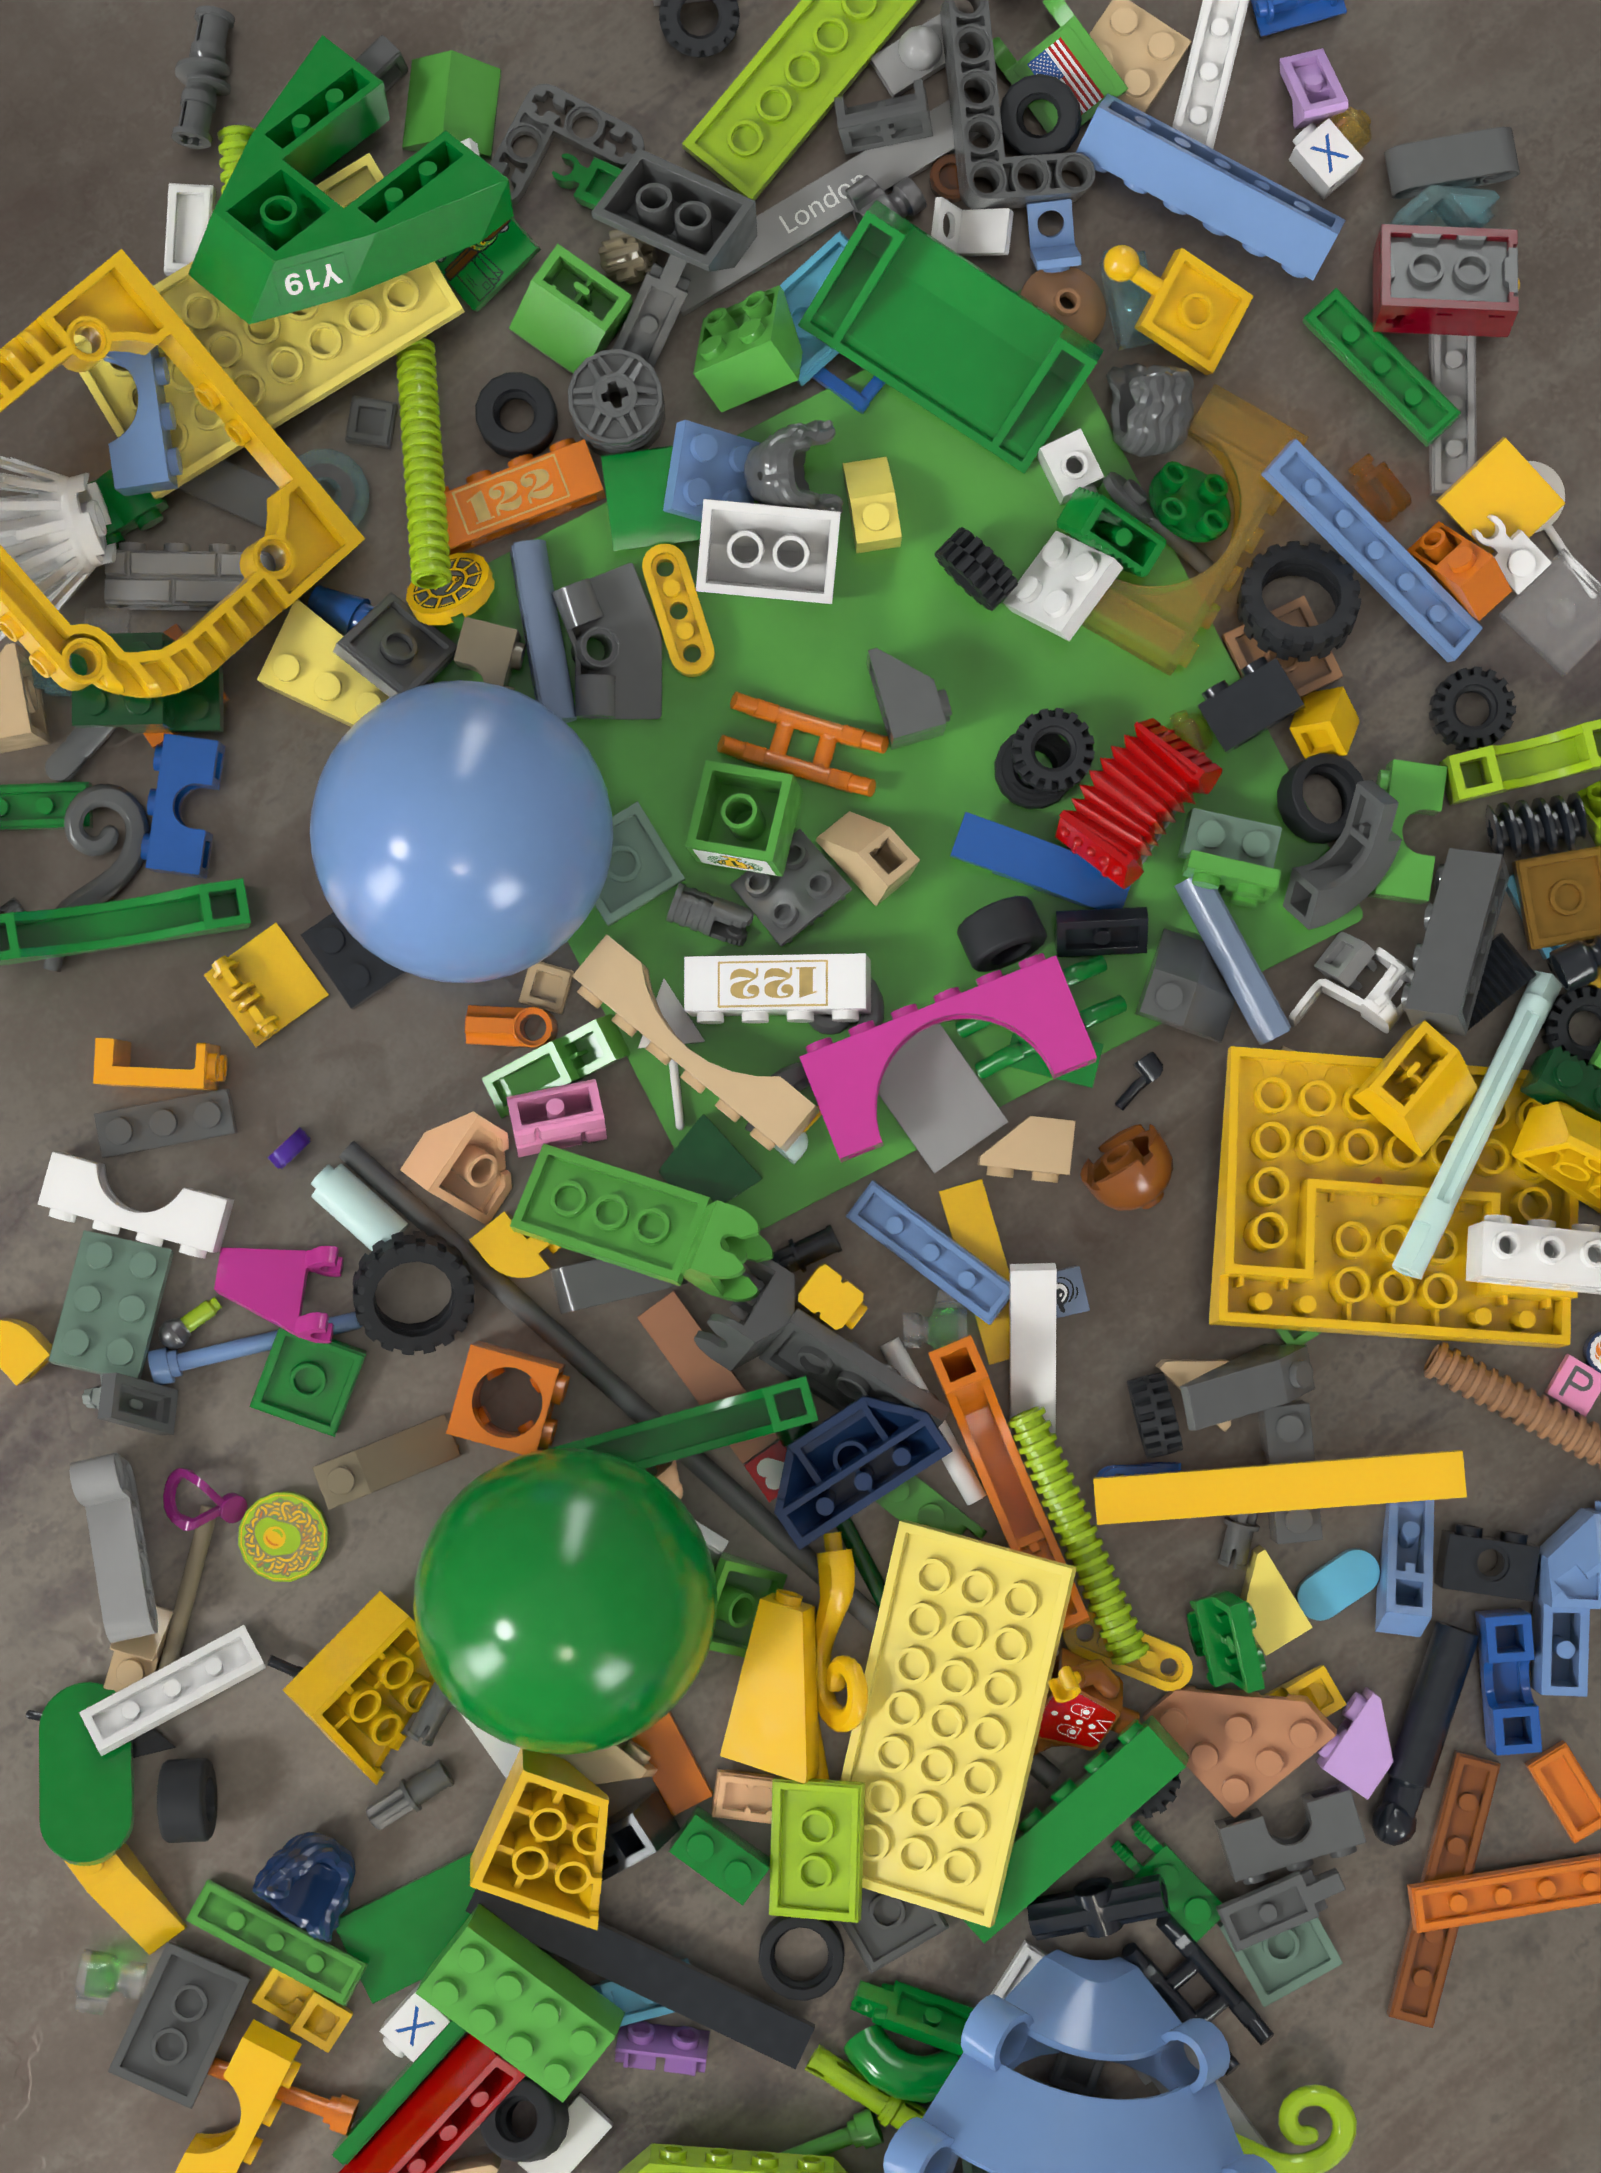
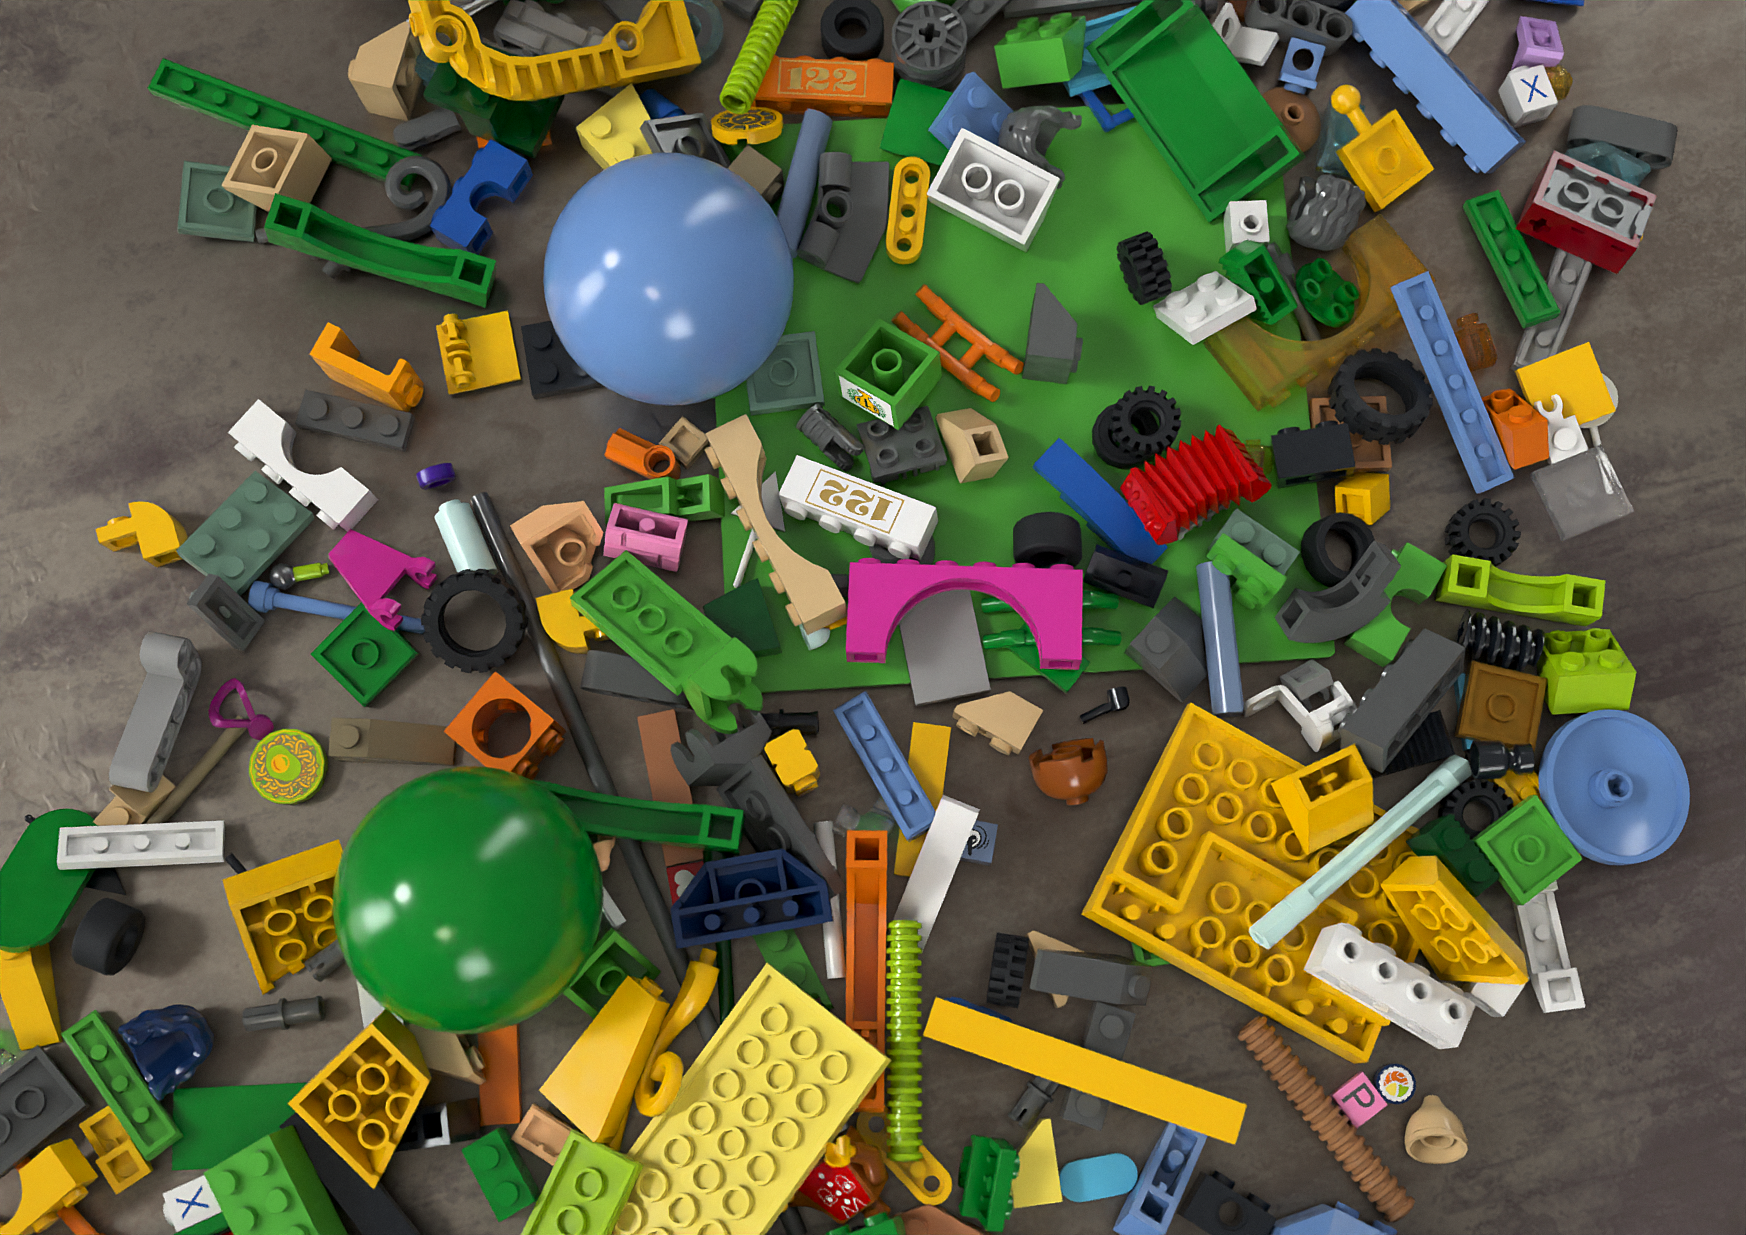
camera: 20 degrees right, 10 degrees down
light yellow slope [842,457,902,553] -> none

